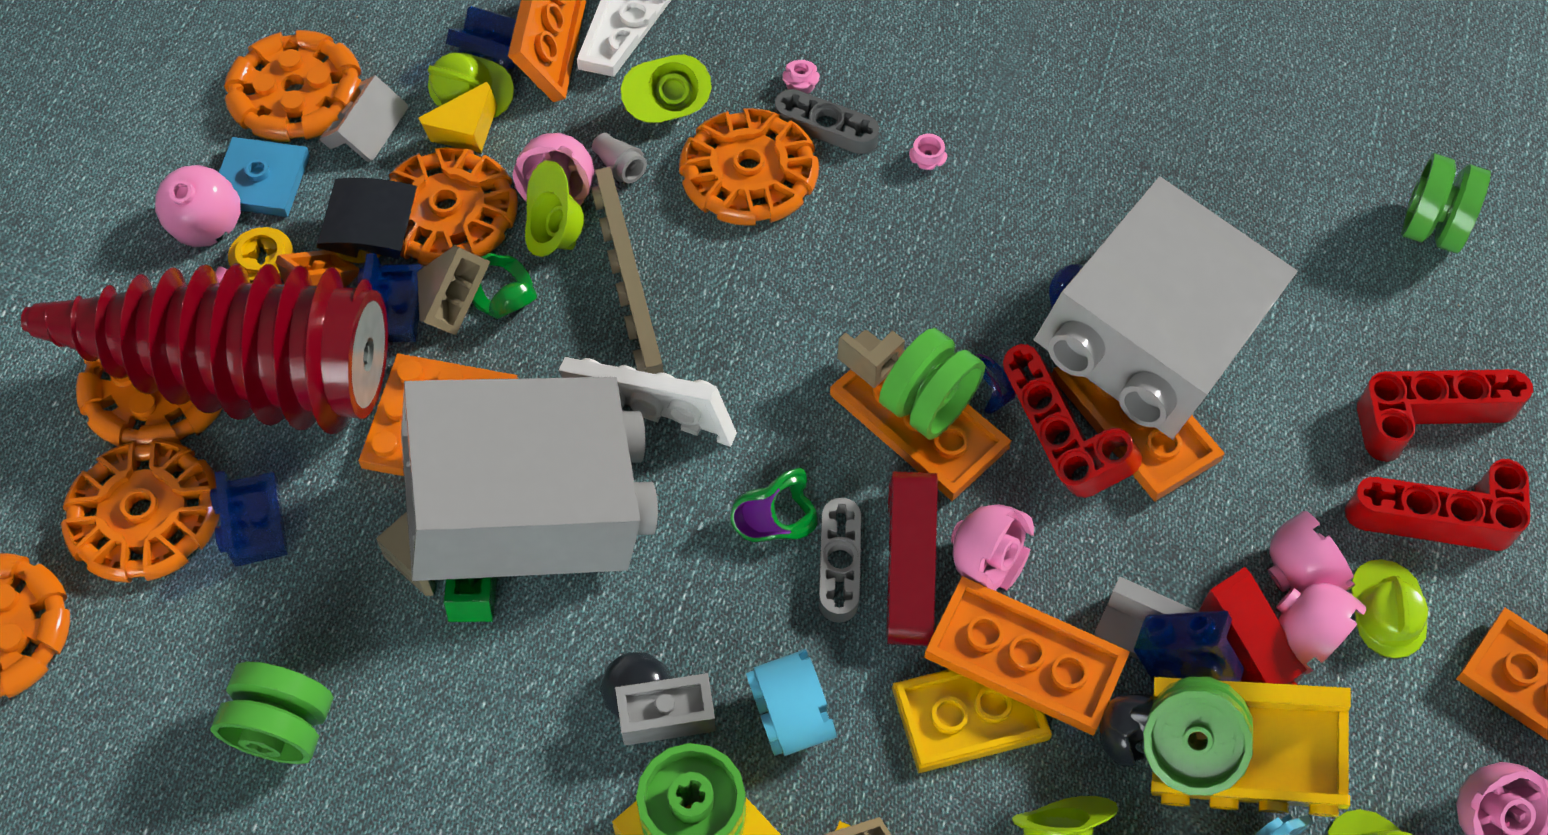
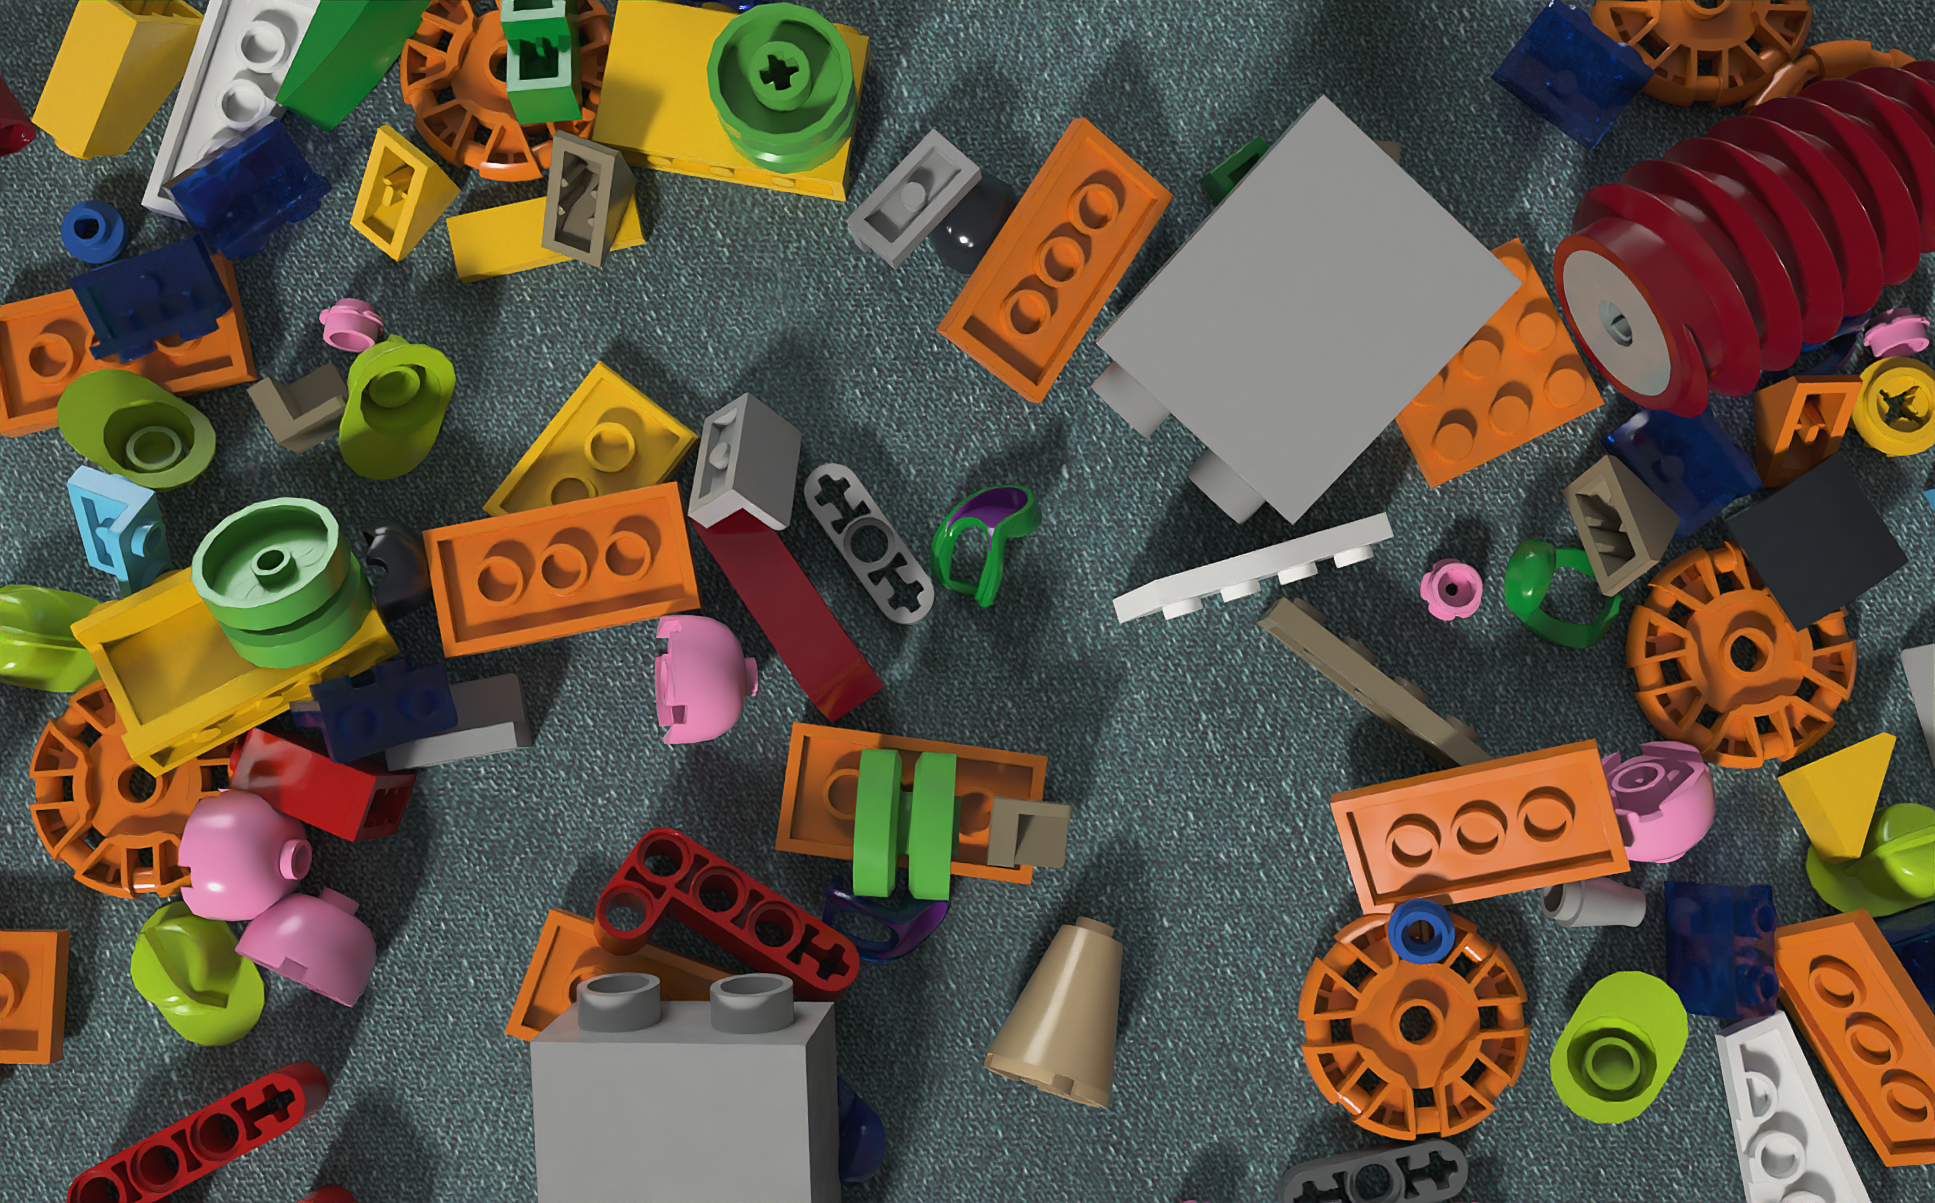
camera: 140 degrees right, 25 degrees up
lime piece [525,160,584,257] -> none
medium azure brick [746,649,837,756] -> none
none -> orange plate [28,678,248,900]
none -> light grey panel [688,392,802,532]
none -> orange plate [936,117,1174,404]
none -> tan cone [982,917,1123,1109]
none -> orange plate [1330,738,1631,917]
none -> blue plate [1388,898,1455,965]
none -> bright pink plate [1420,558,1483,621]
none -> clear blue bracket [1664,880,1779,1020]

